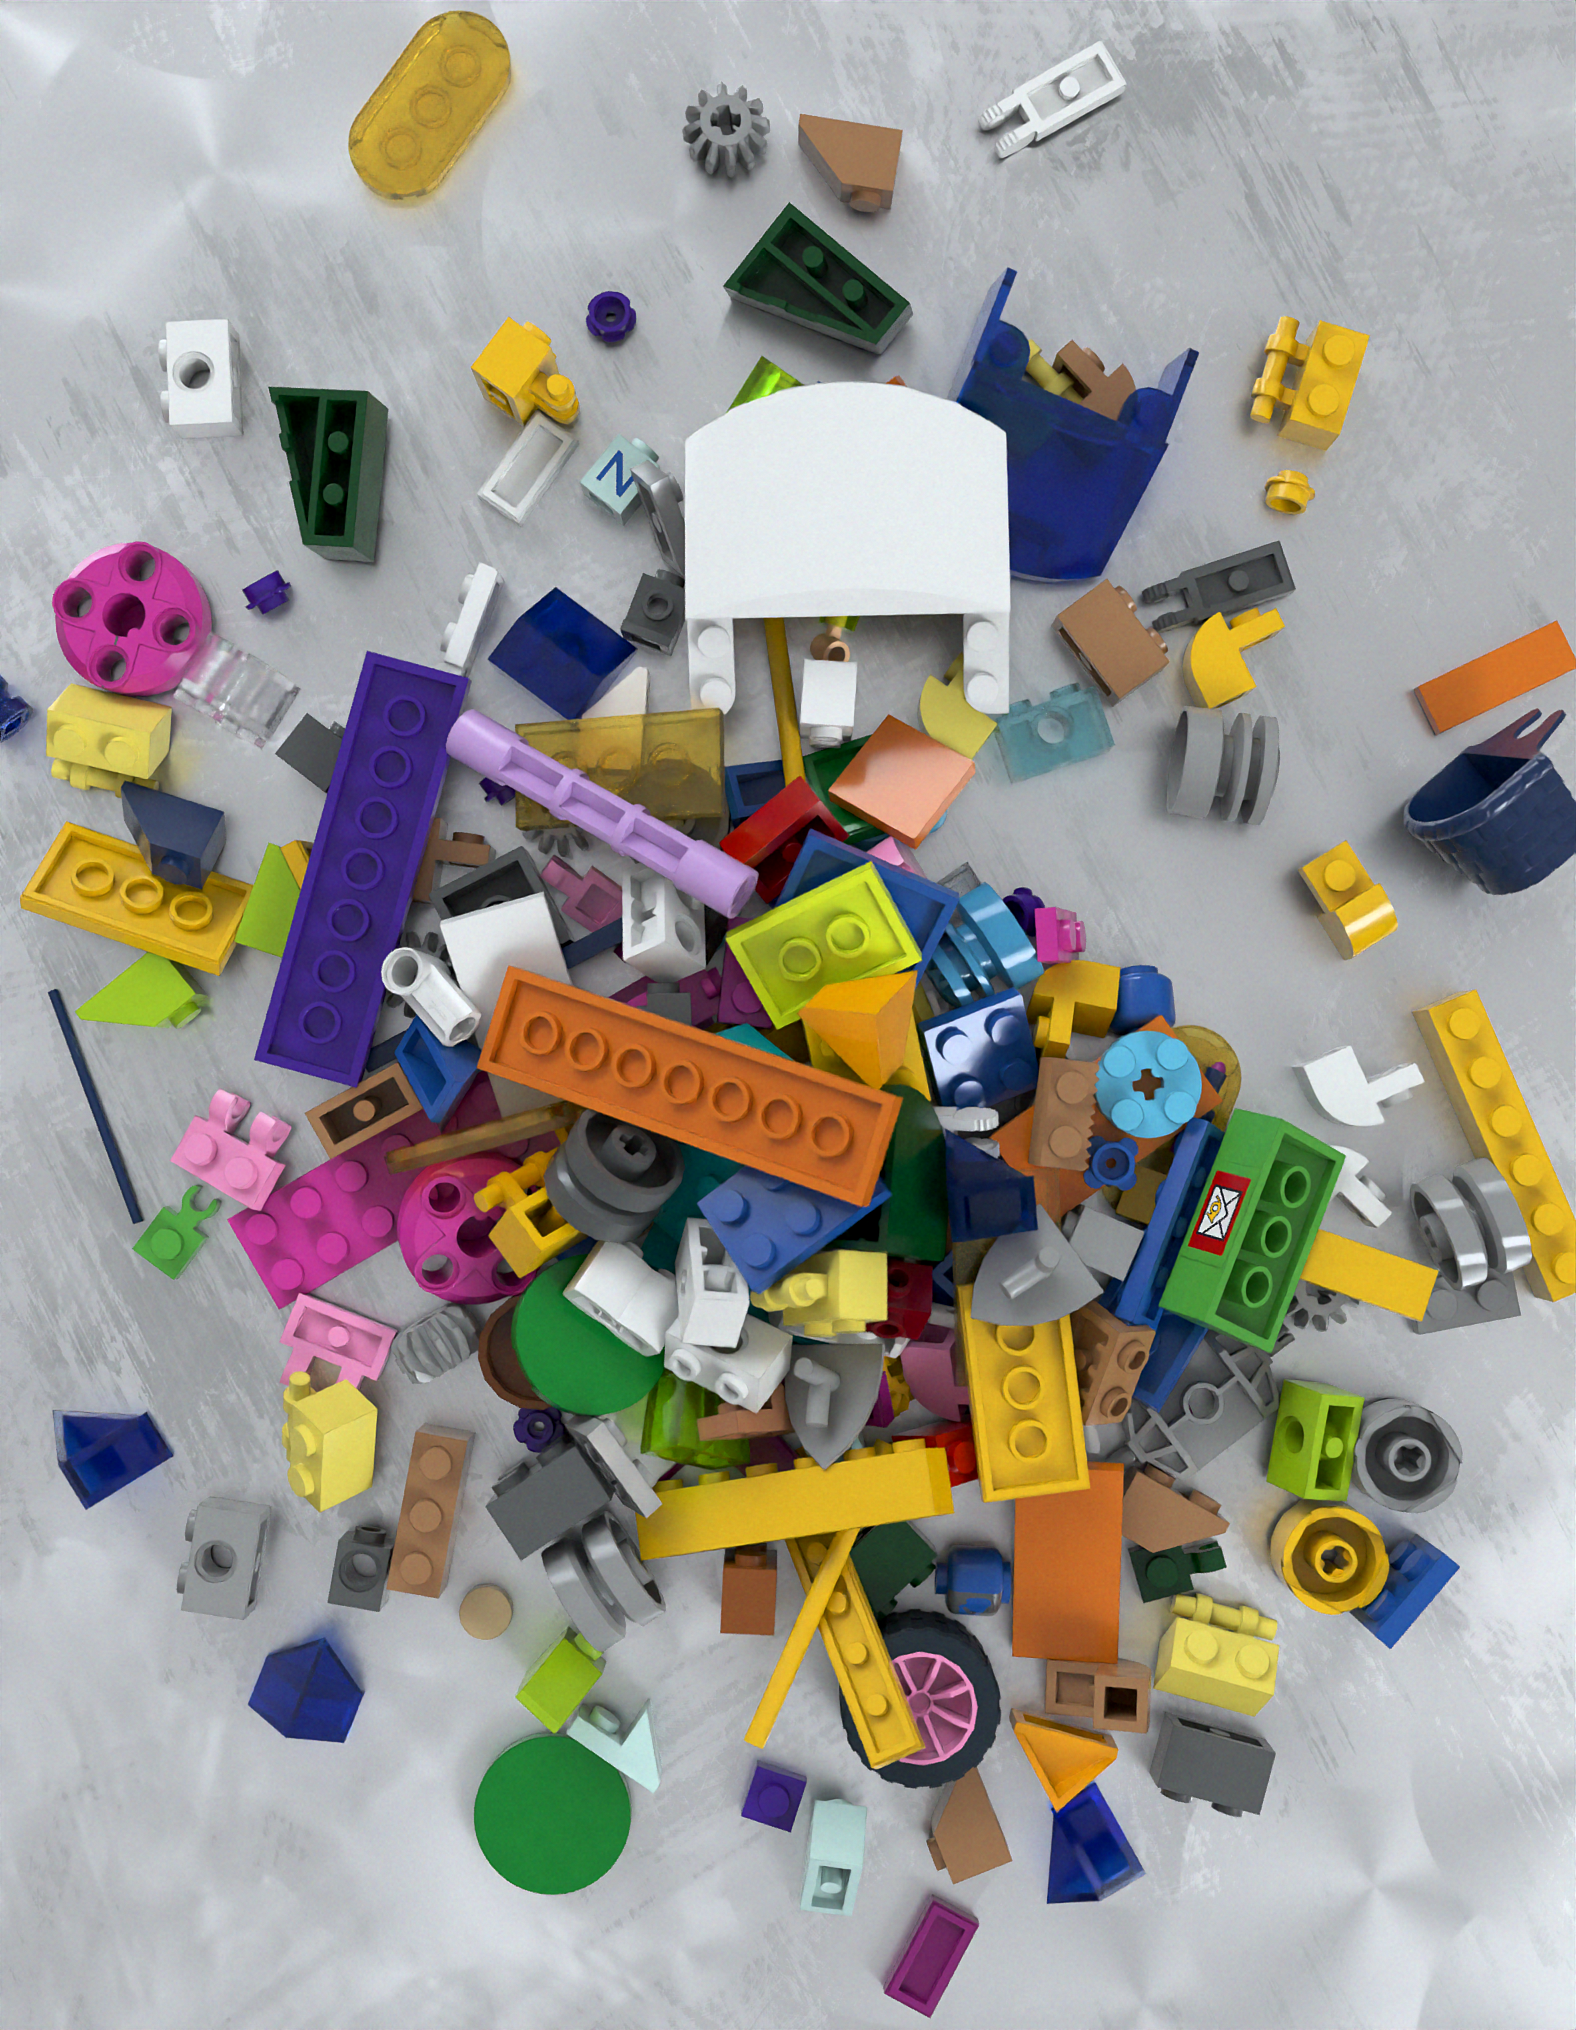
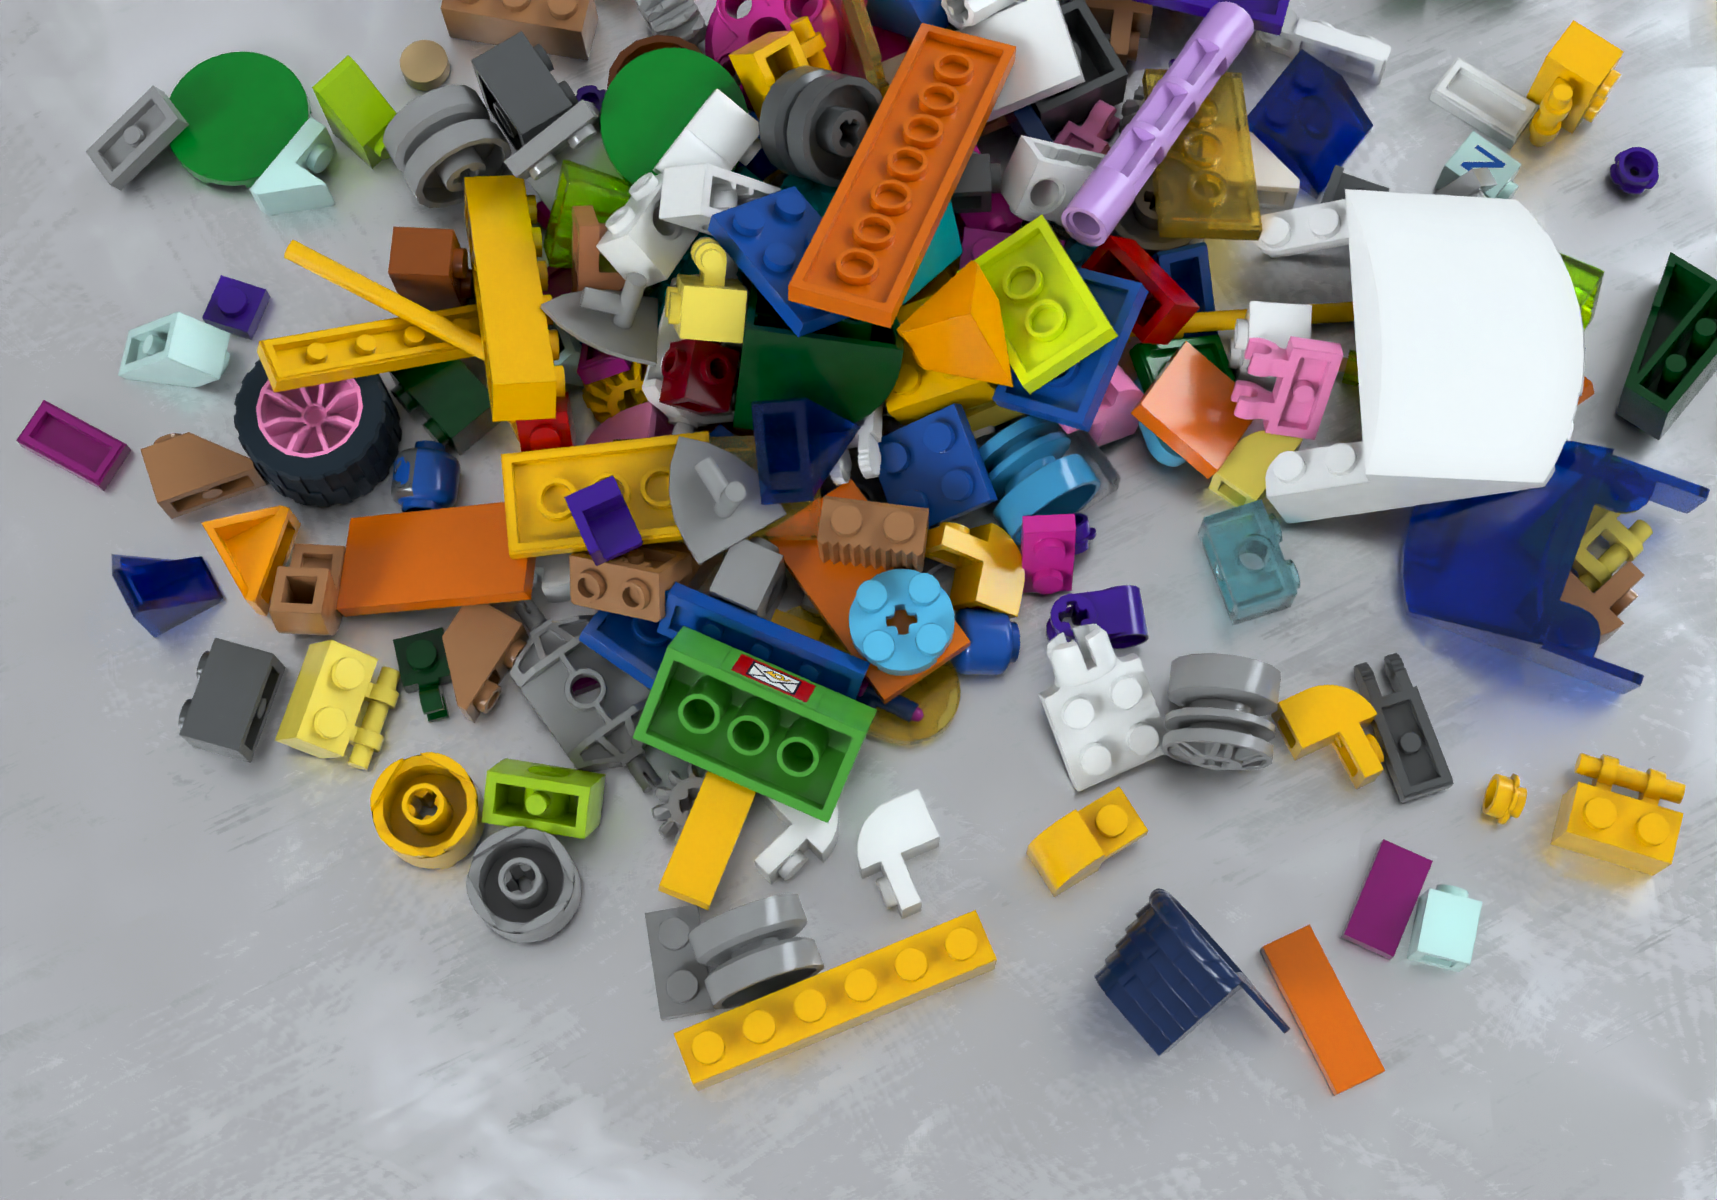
camera: 95 degrees right, 15 degrees down
medium nougat brick [1051,579,1170,707] -> none
blue plate [1083,1136,1138,1191] -> none
blue plate [1349,1534,1460,1649] -> none
none -> light grey plate [85,86,189,190]
none -> dark purple panel [564,476,643,566]
none -> white plate [1038,624,1167,791]
none -> dark purple piece [1046,585,1149,649]
none -> bright pink plate [1231,336,1344,440]
none -> magenta tile [1341,839,1433,959]
none -> light aqua brick [1407,884,1483,972]

